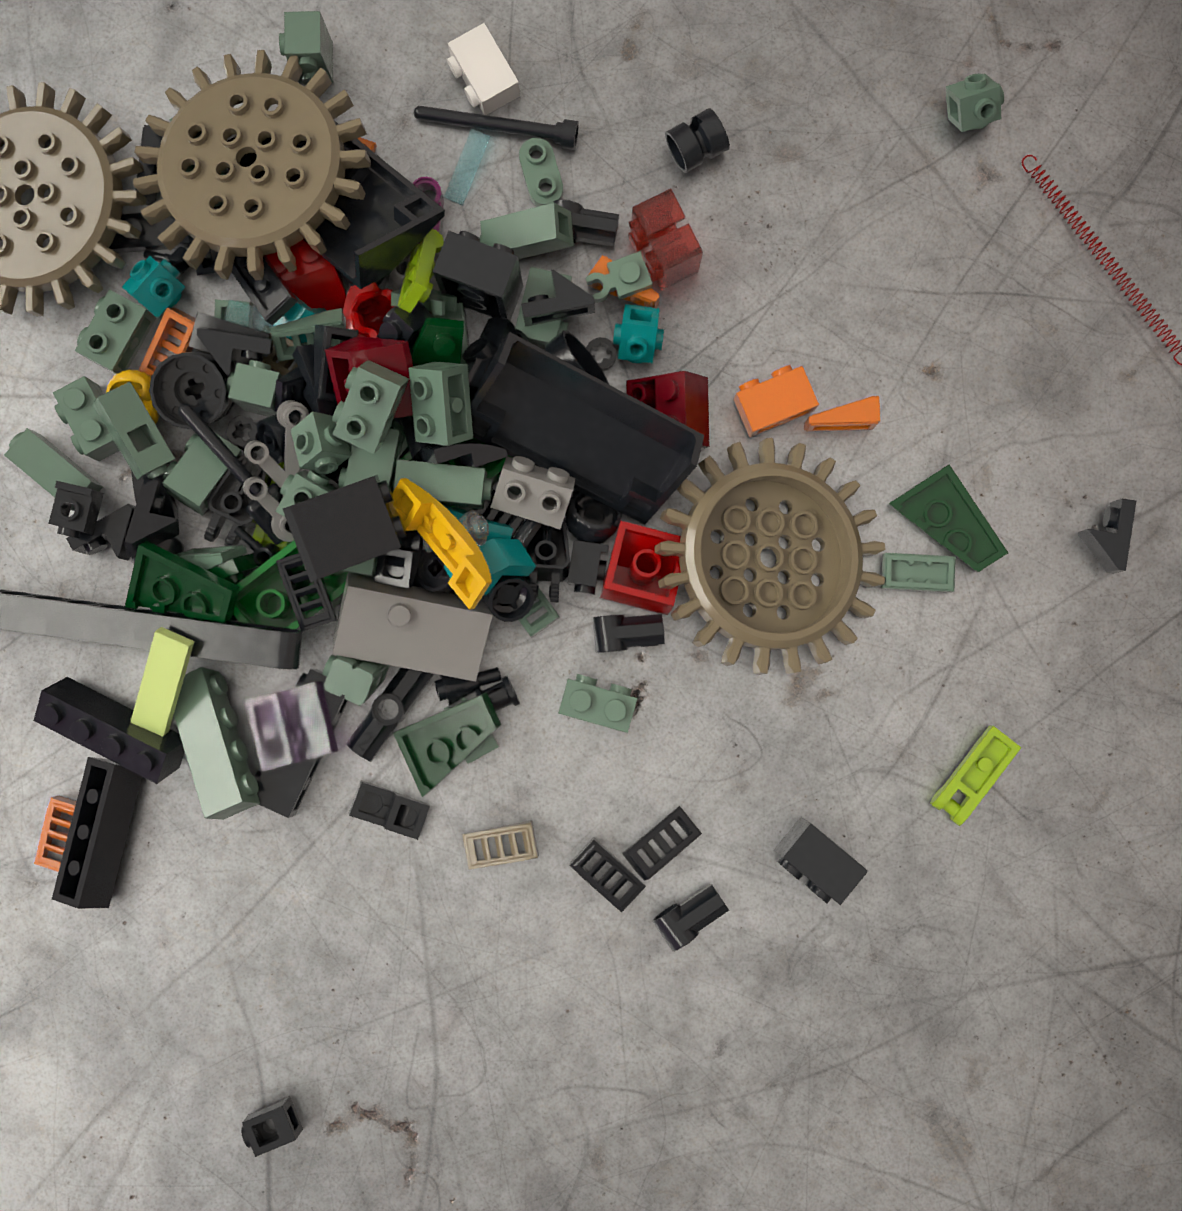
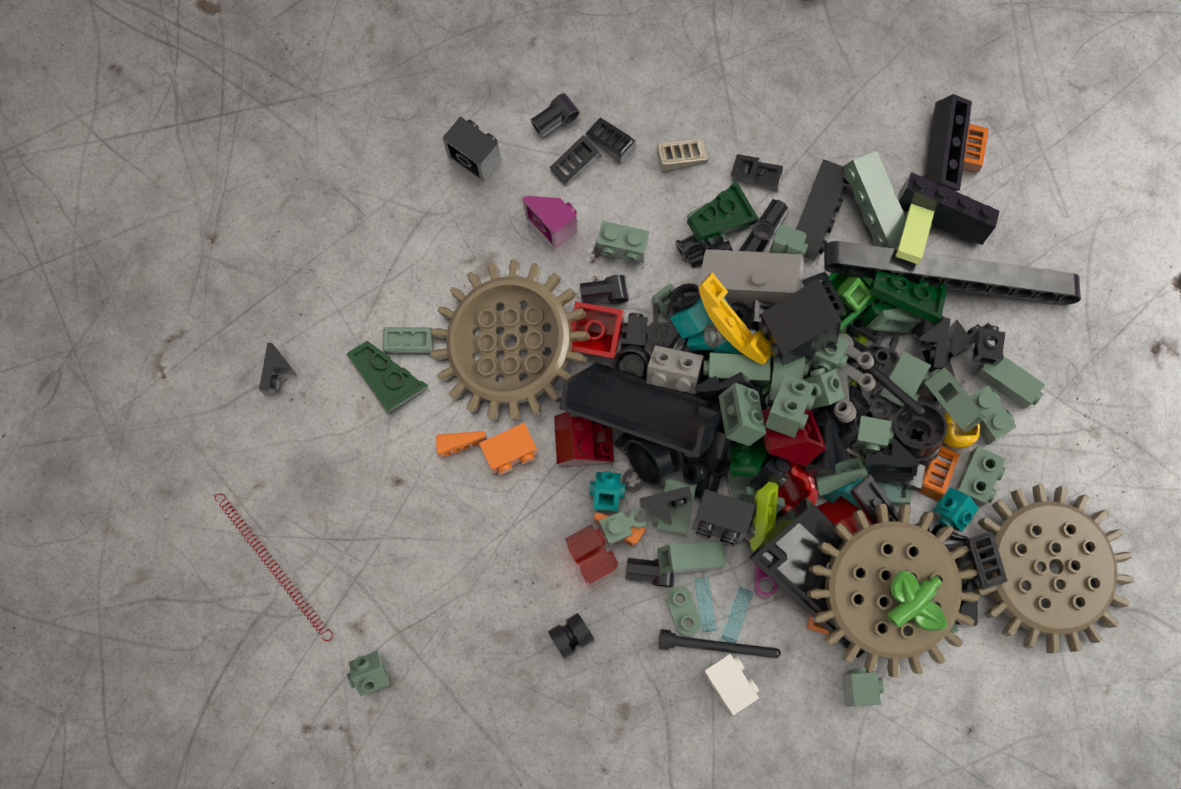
camera: 175 degrees right, 10 degrees down
slope [244,681,338,771] -> none
lime plate [930,725,1022,826] -> none
none -> magenta slope [523,196,578,249]
none -> clear light blue piece [694,577,717,632]
none -> bright green slope [836,277,872,312]
none -> bright green plant [886,571,947,631]
none -> black slope [963,530,1008,590]

